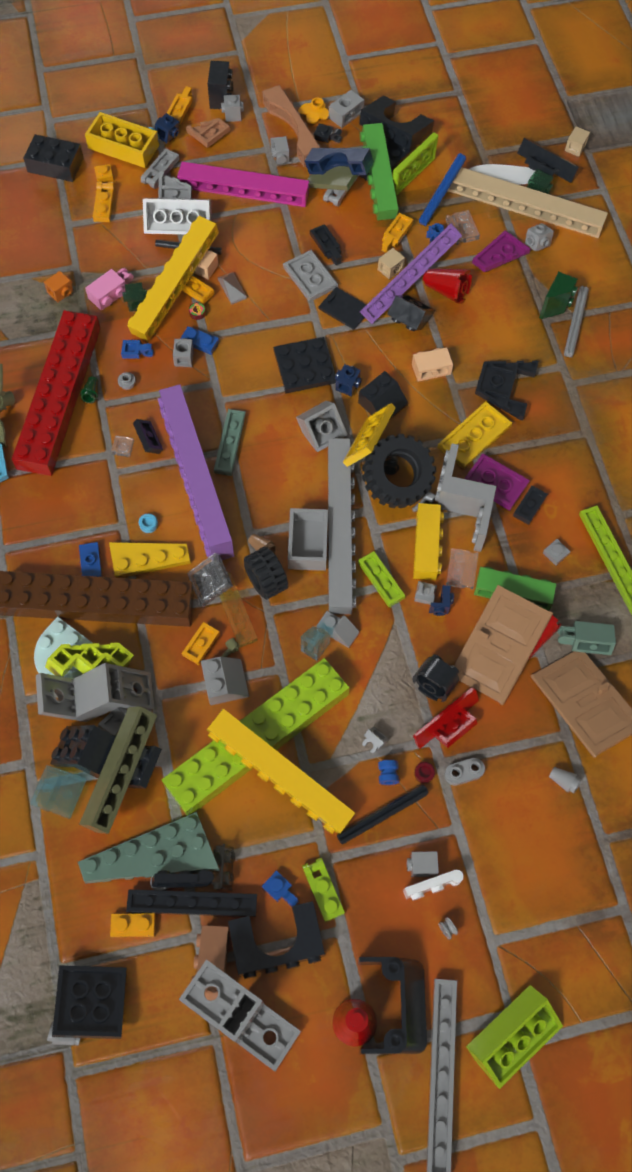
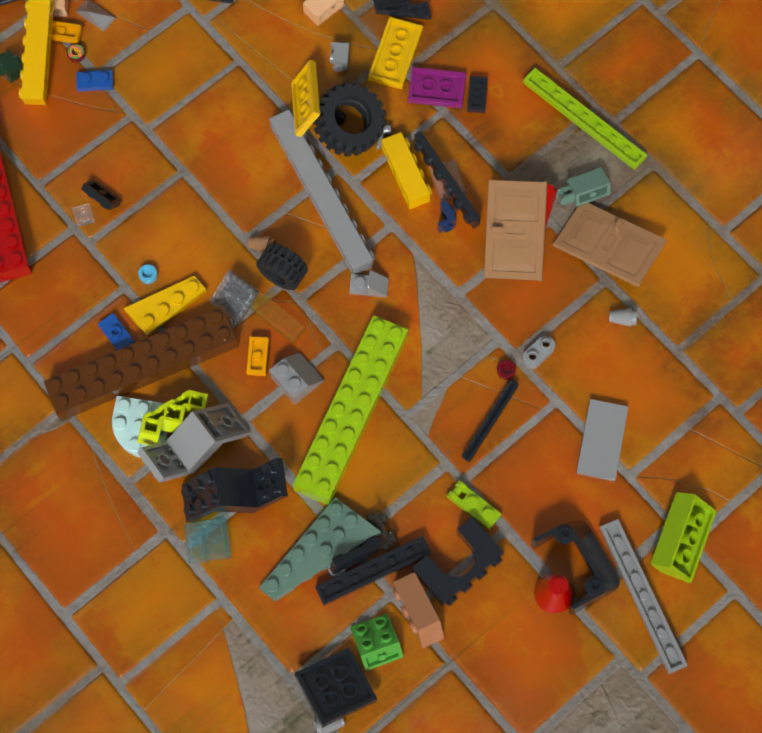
camera: 25 degrees left, 5 degrees up
olive brick [79,706,157,834] -> none
dark green cone [80,376,99,403] -> none
light grey bracket [98,707,127,736] -> none
light orange plate [110,913,156,937] -> none
light grey plate [118,372,136,390] -> none
blue plate [121,340,154,359] -> none
medium lavender brick [157,385,234,560] -> none
light grey brick [173,338,194,367] -> none
light grey bracket [179,959,301,1071] -> none
yellow brick [206,709,355,834] -> none
sand green tile [214,409,246,476] -> none
olive hand [221,638,239,657] -> none
blue plate [262,871,299,907] -> none
black plate [273,337,336,394] -> none
light grey piece [288,508,328,571] -> none
light grey slope [296,401,348,452] -> none
clear light blue slope [301,626,330,661] -> none
dark blue brick [335,364,362,396] -> none
black slope [358,371,408,420] -> none
lime plate [358,551,405,608] -> none
light grey tile [362,727,389,753] -> none
blue wheel [378,760,399,785] -> none
white plate [403,870,464,901] -> none
light grey brick [407,851,439,877] -> none
black brick [412,654,459,702] -> none
red bracket [413,687,479,749] -> none
light grey tile [414,581,437,605] -> none
light grey bracket [435,443,496,552] -> none
light grey bush [438,917,458,940] -> none
bright green brick [474,567,556,611] -> none
light grey plate [543,539,571,565] -> none
none -> light grey brick [330,42,349,72]
none -> bright green bracket [350,614,403,671]
none -> black plate [413,131,481,229]
none -> light grey tile [576,399,628,482]

